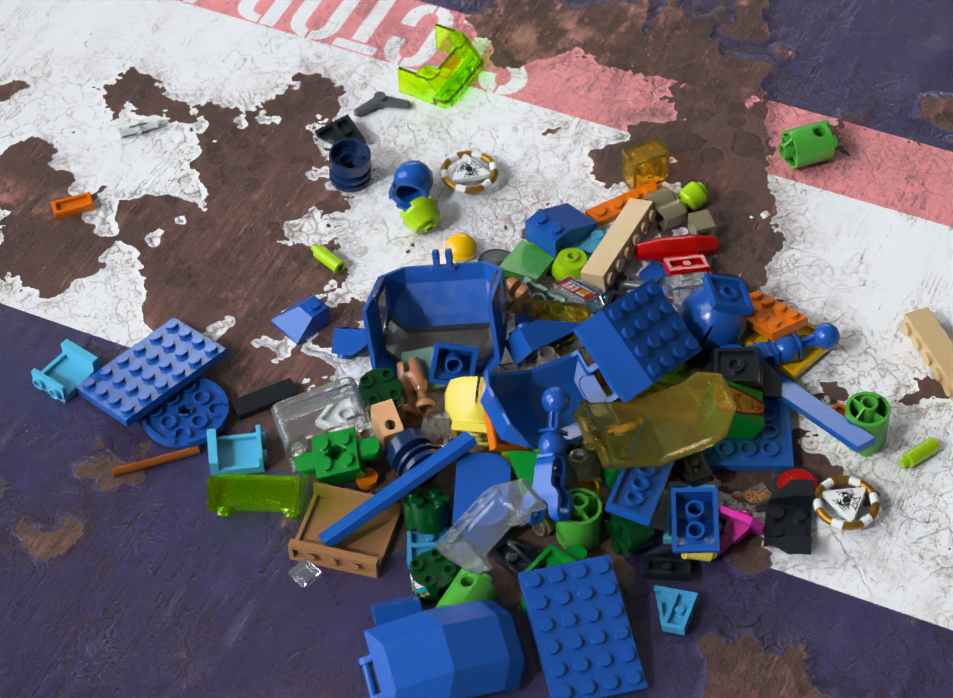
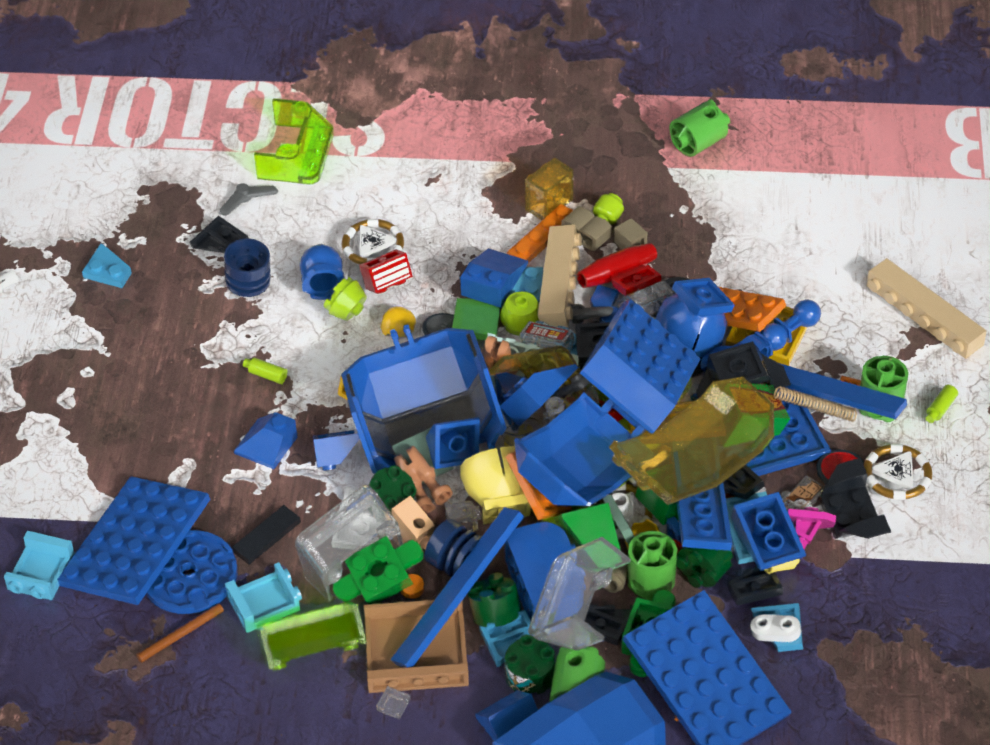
camera: 20 degrees left, 0 degrees up
blue piece [522,386,572,525] -> none
none -> dark azure wing [82,244,132,288]
none -> brick [359,249,413,294]
none -> white plate [751,615,801,642]
none -> tan piece [774,386,857,422]

